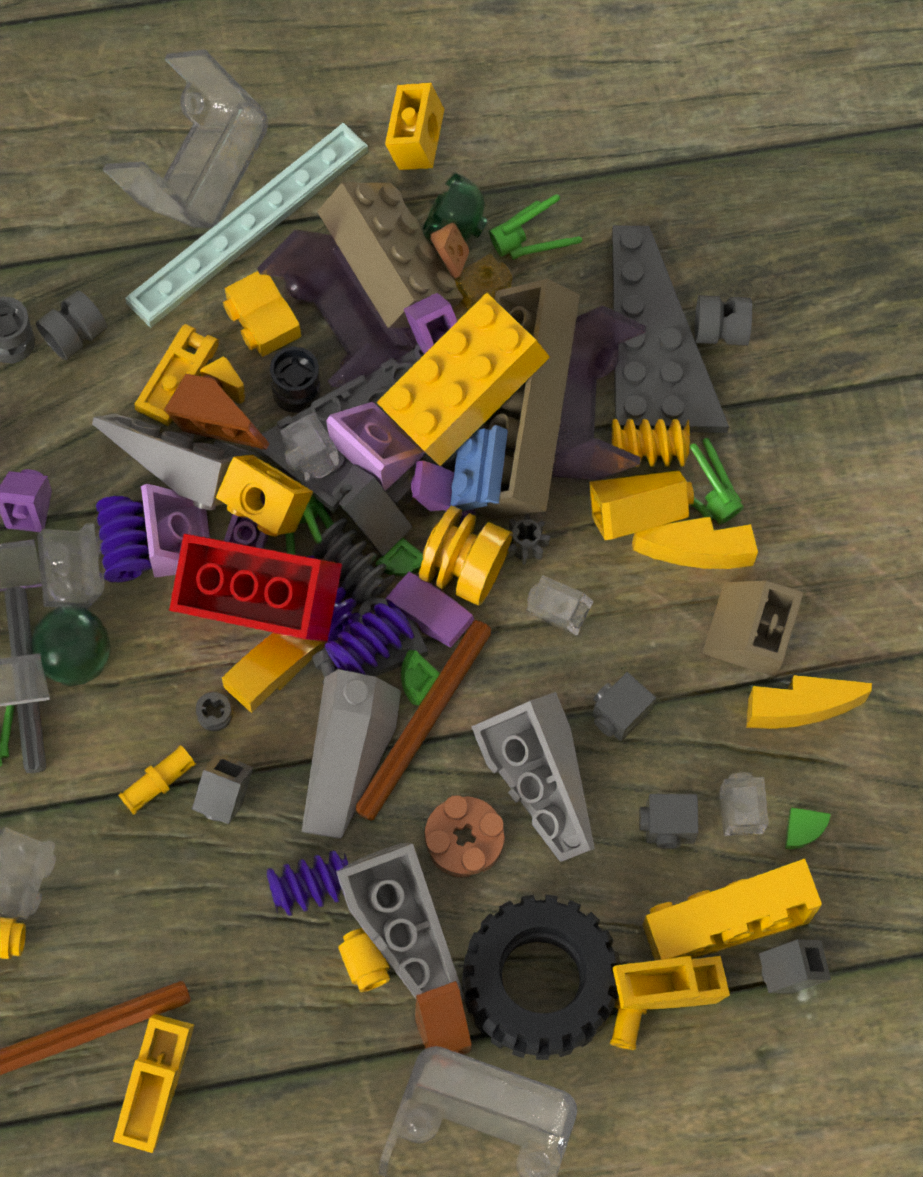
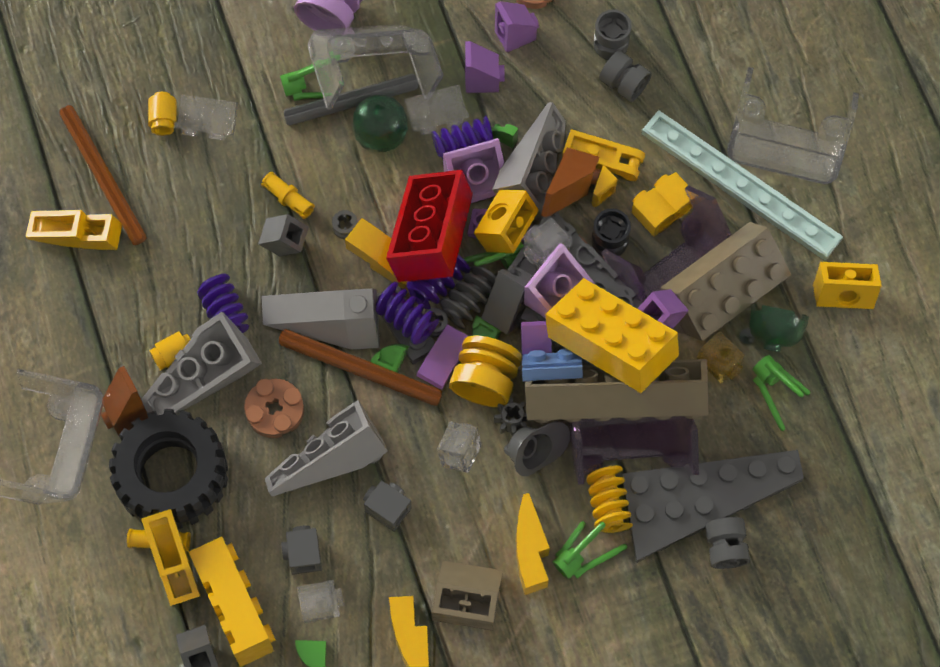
camera: 85 degrees right, 0 degrees up
nougat slope [430,223,469,279] -> none
yellow slope [589,471,694,540] -> none
none -> bright green tile [492,124,518,149]
none -> dark grey piece [504,421,570,476]

